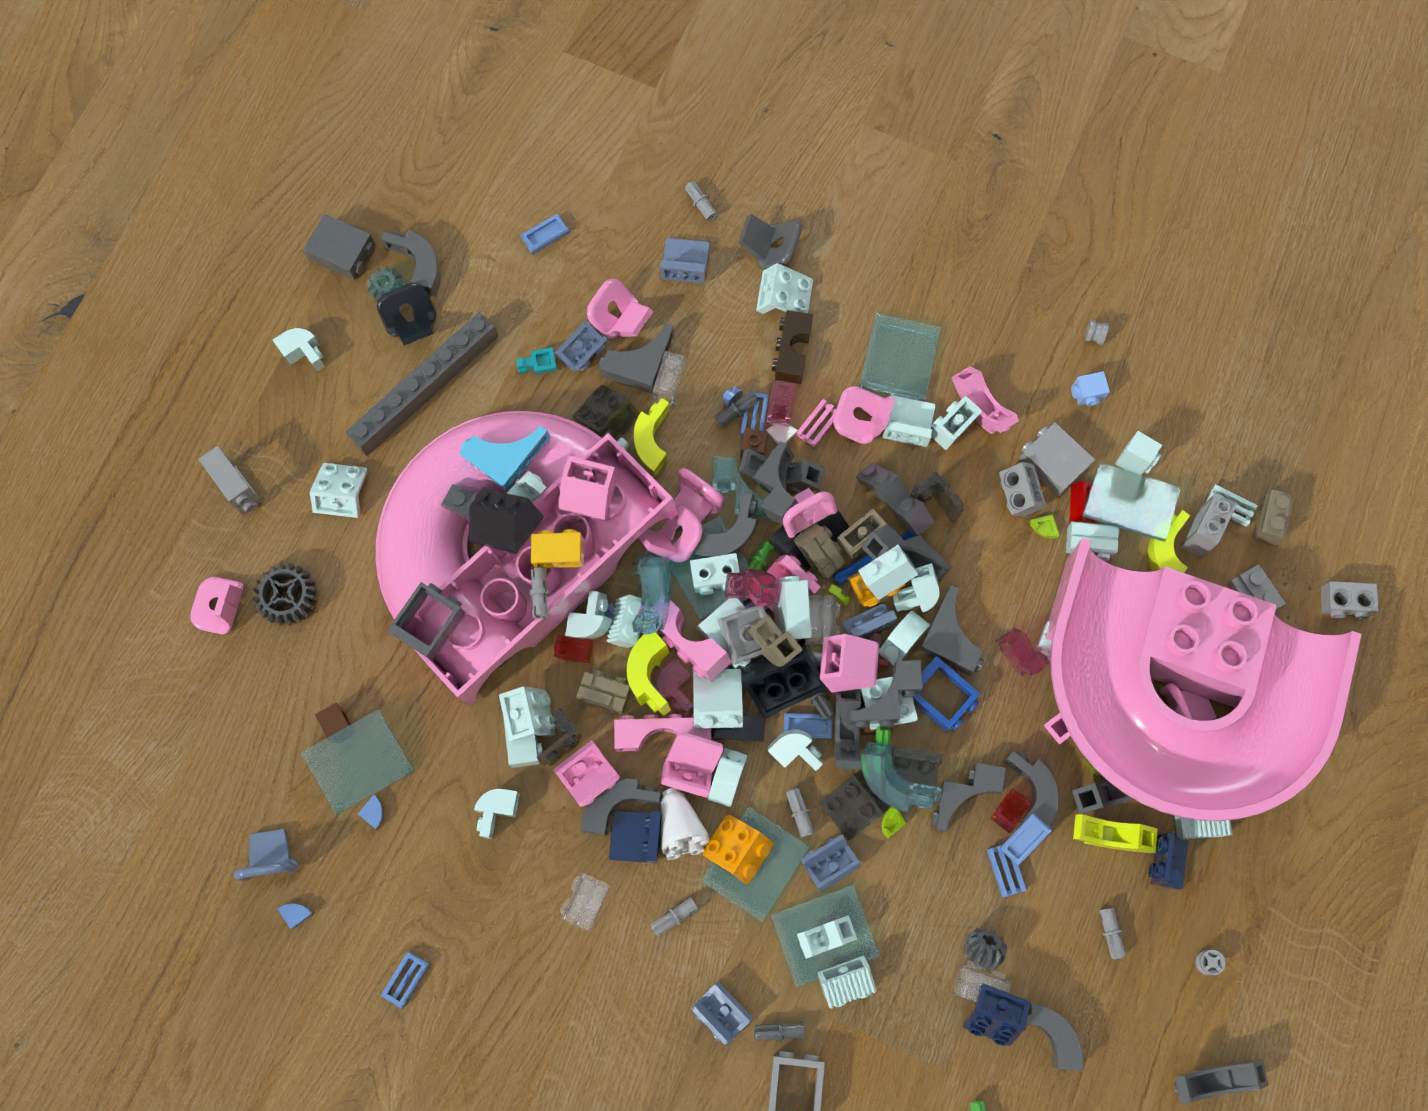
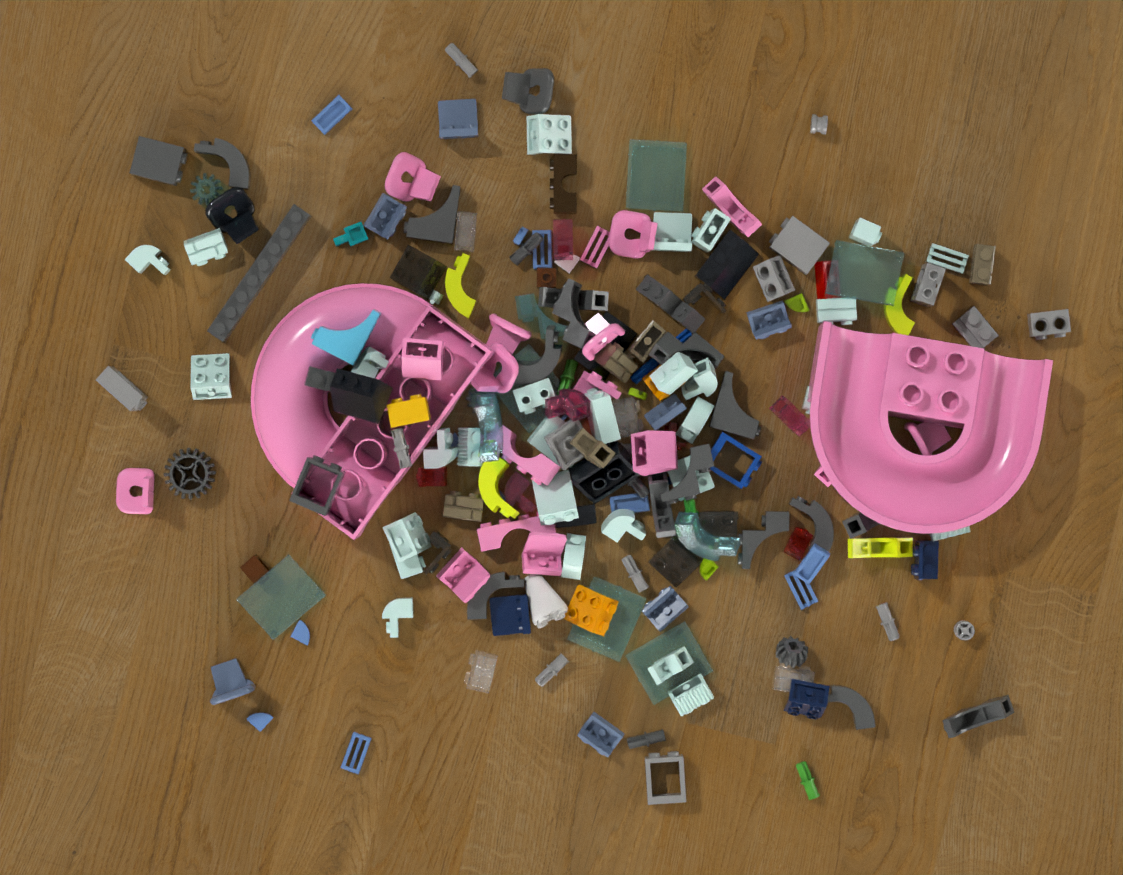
camera: 10 degrees left, 15 degrees up
light blue brick [1071,371,1110,406] -> none
none -> light aqua brick [184,228,228,266]
none -> black slope [694,230,759,300]
none -> sand blue bracket [746,300,792,340]

